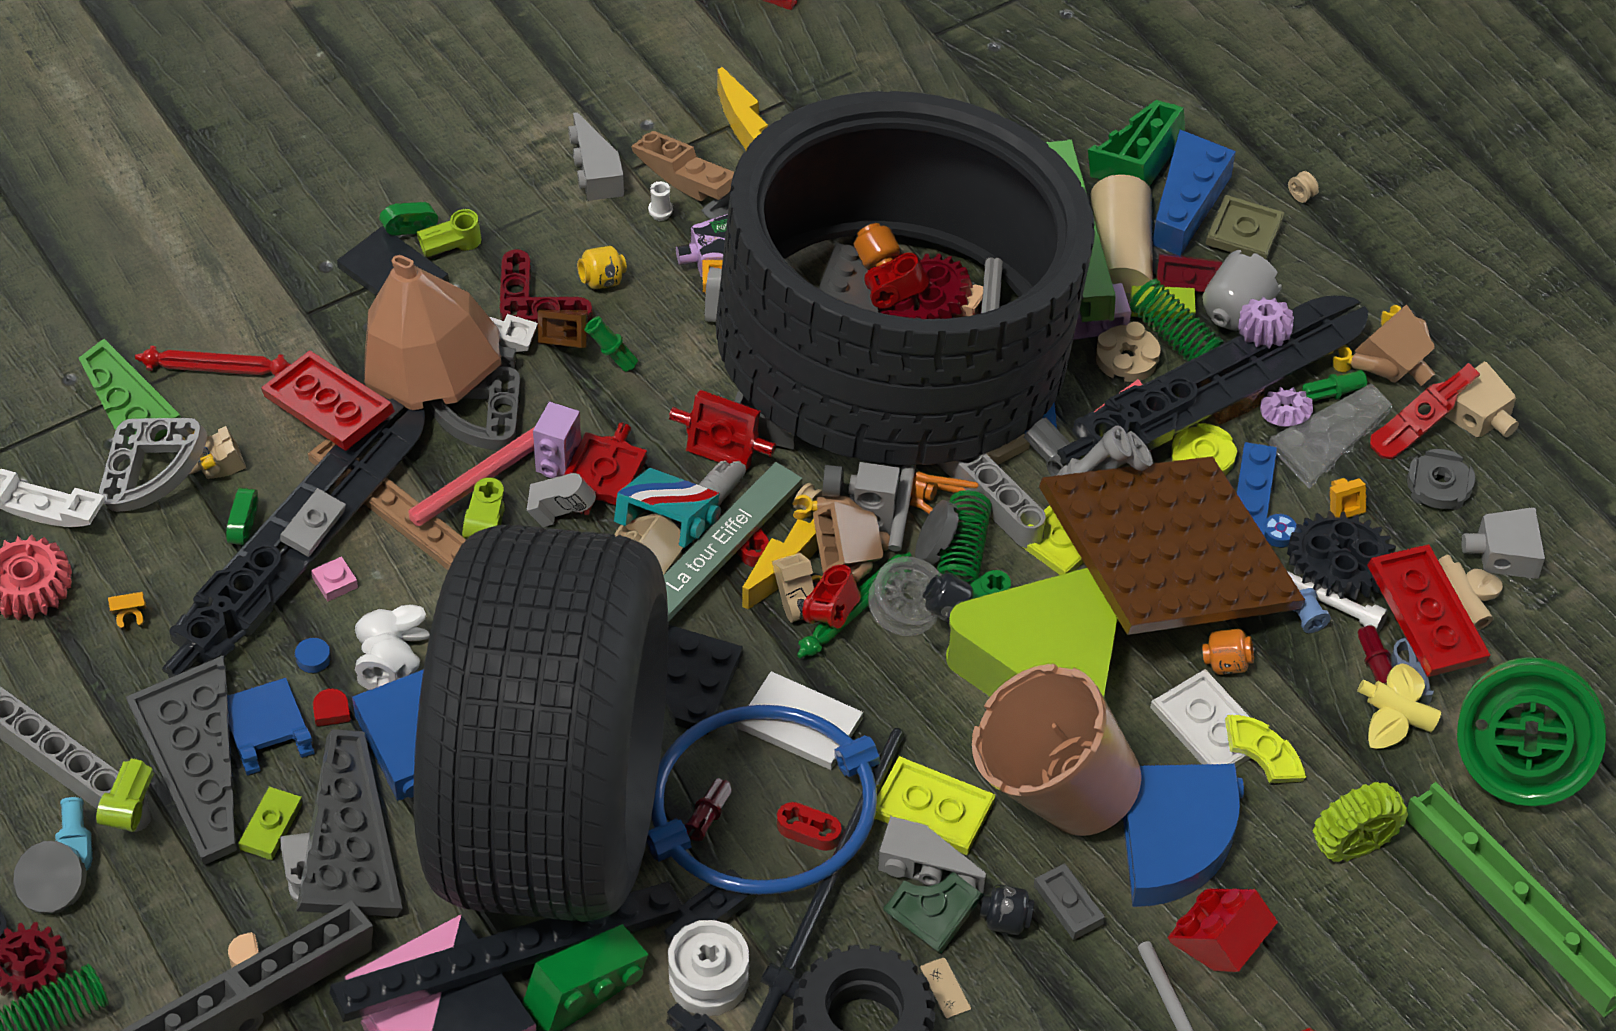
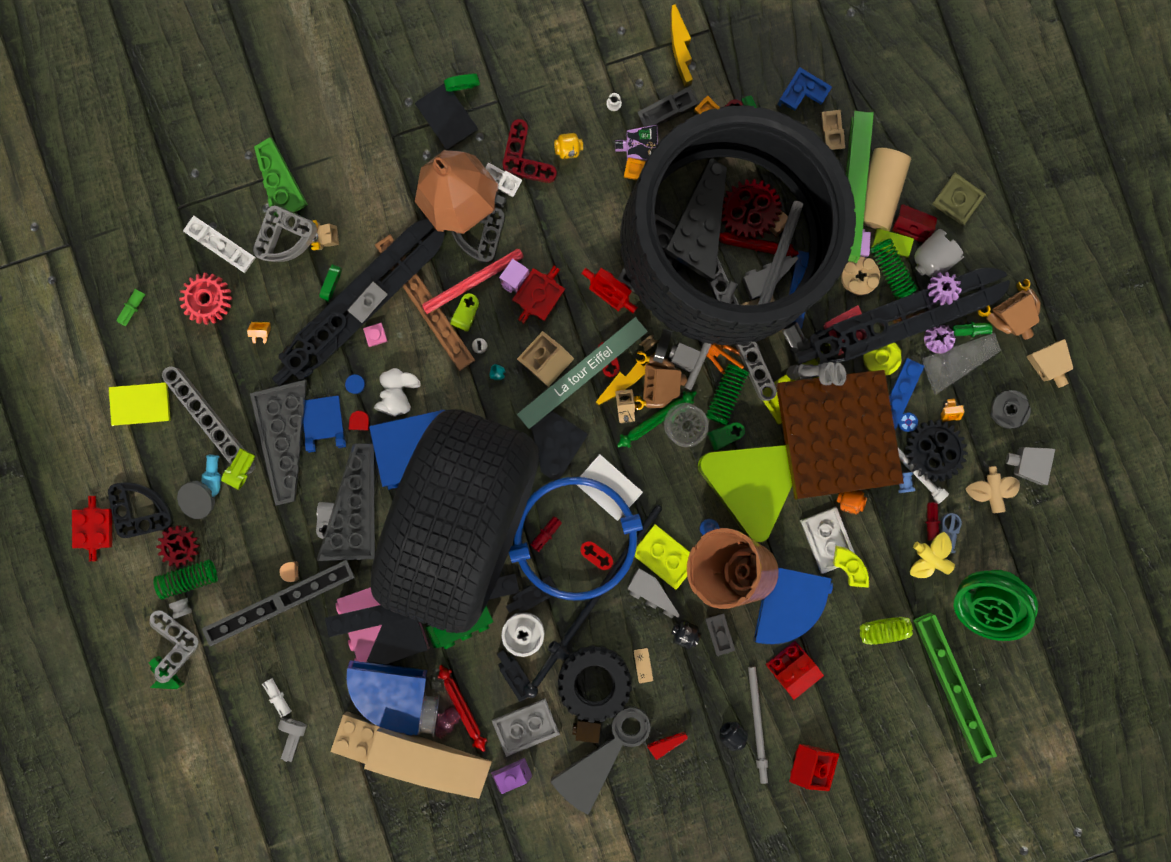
camera: 10 degrees right, 35 degrees up
red wheel [135,345,291,376] -> none
lime plate [238,786,303,860] -> none
red plate [261,350,395,451] -> none
lime piece [417,209,482,258] -> none
light grey leg [527,473,596,527] -> none
reddish brown slope [538,310,588,348] -> none
light grey slope [568,113,624,201] -> none
green axle [585,316,638,372] -> none
teal panel [614,468,721,548] -> none
medium nougat slope [631,131,734,201] -> none
light grey hinge [699,461,746,506] -> none
light grey beam [705,267,722,322] -> none
red piece [802,564,861,628] -> none
orange head [854,223,900,270] -> none
red piece [864,253,929,308] -> none
dark green tile [883,872,984,953] -> none
dark grey tile [915,500,959,566] -> none
black head [923,572,974,623] -> none
green wedge [1088,100,1185,186] -> none
blue wedge [1152,130,1236,256] -> none
tan bush [1288,171,1319,203] -> none
red plate [1367,544,1490,677] -> none
red piece [1370,363,1480,459] -> none

